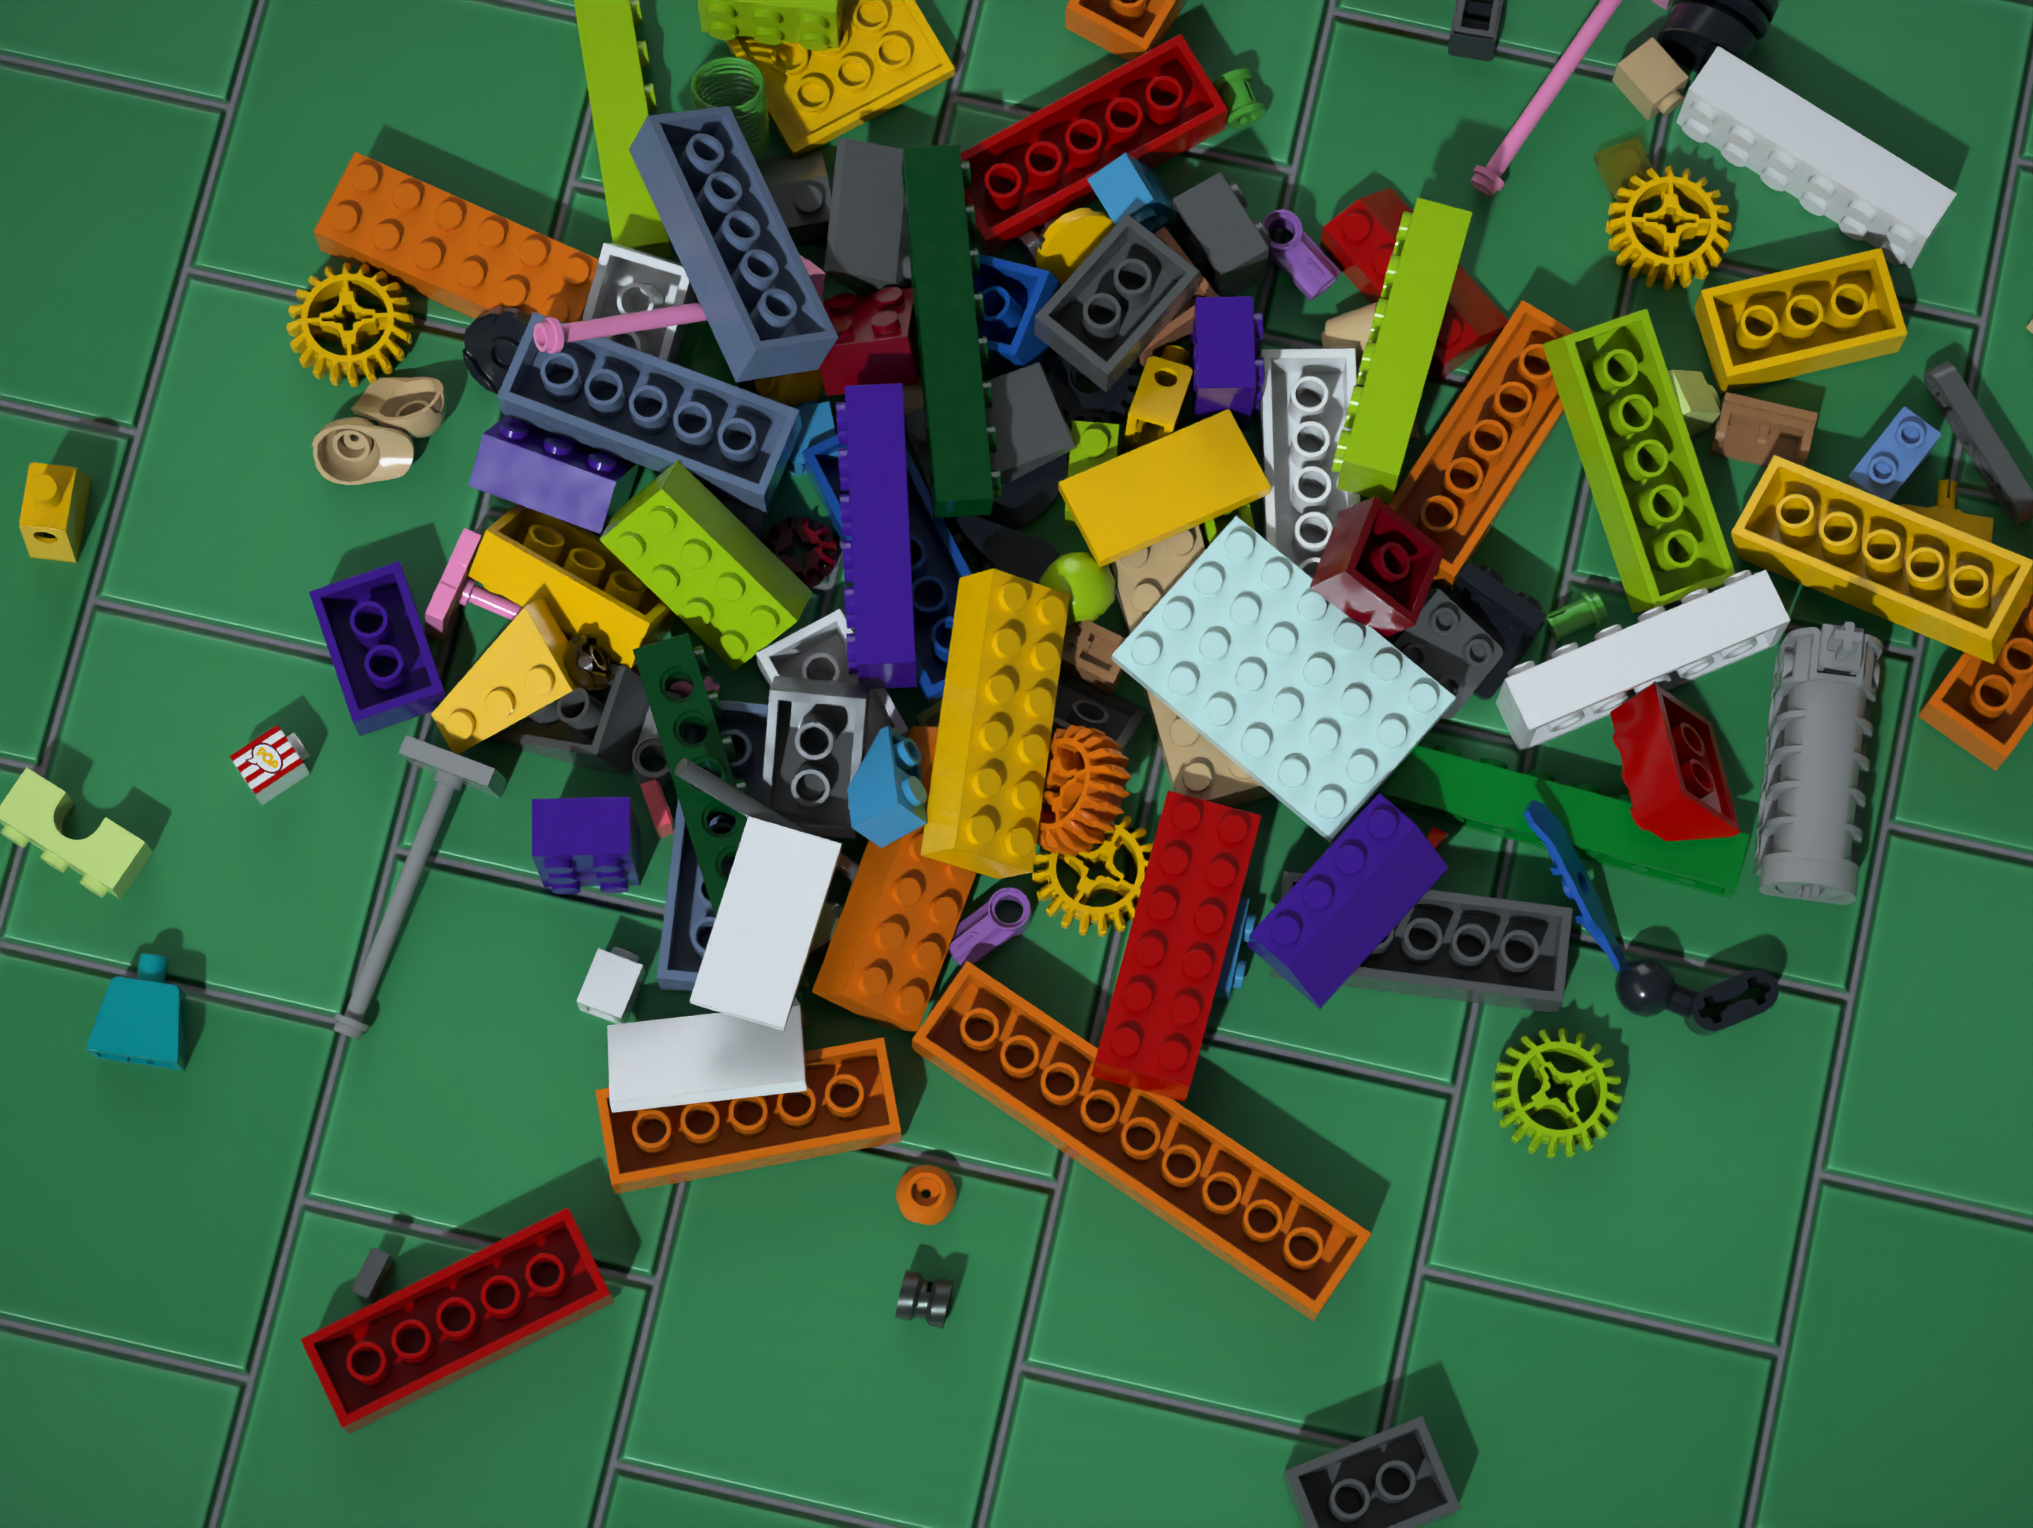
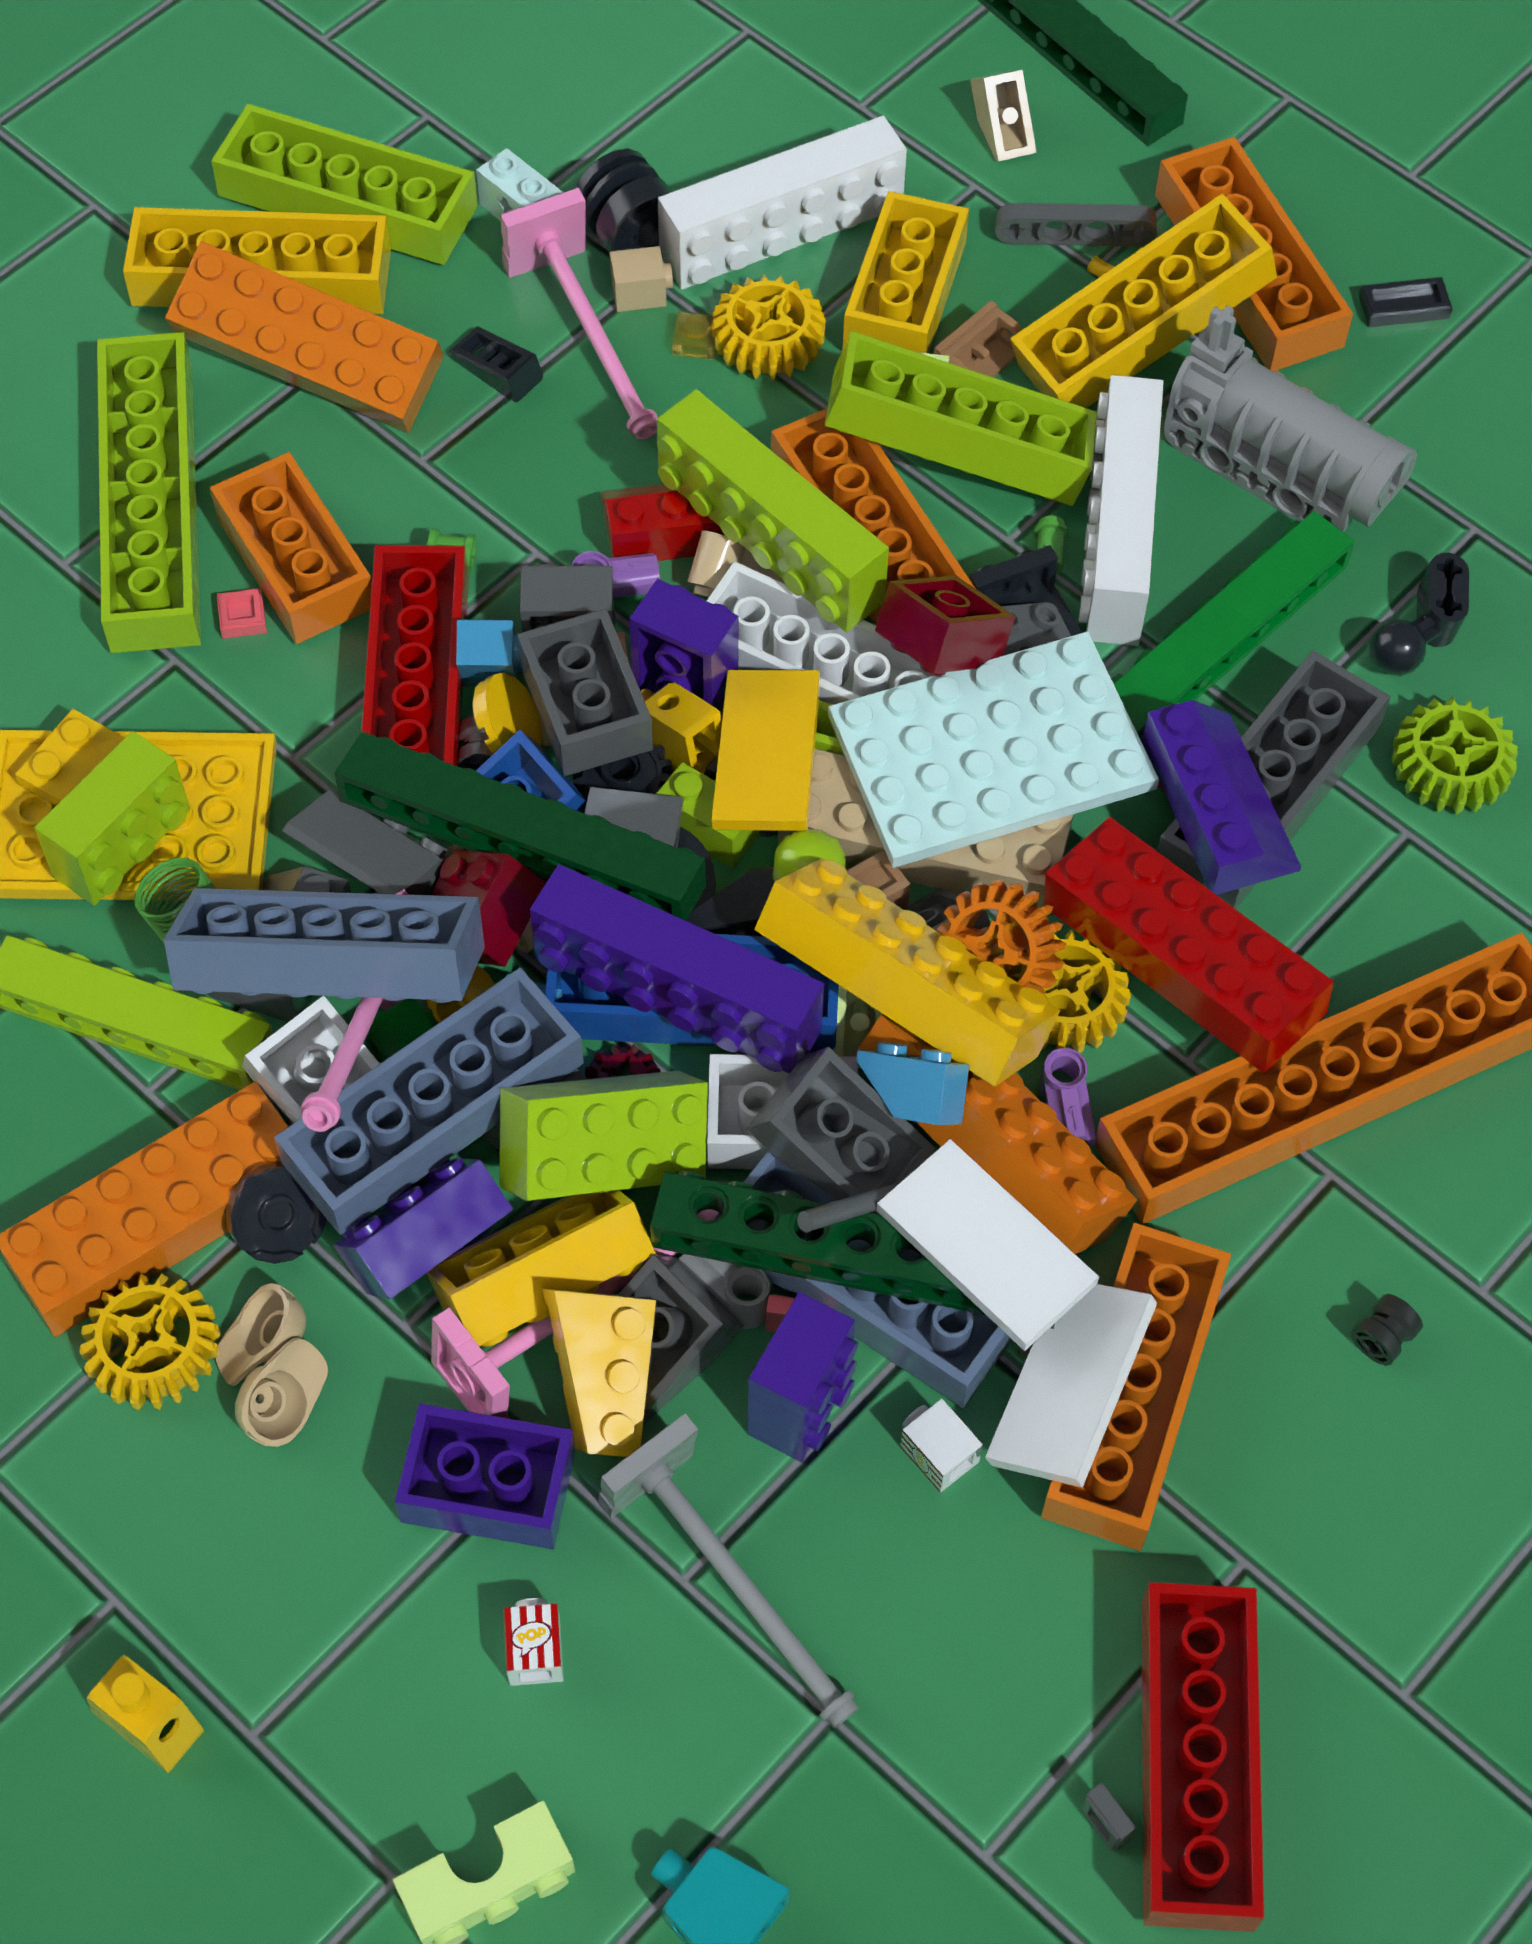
camera: 60 degrees left, 15 degrees down
dark brown plate [563,633,615,690] -> none
orange plate [895,1165,957,1225] -> none
blue piece [1523,800,1626,972] -> none
red slope [1610,683,1740,842] -> none
medium blue brick [1845,406,1942,502] -> none

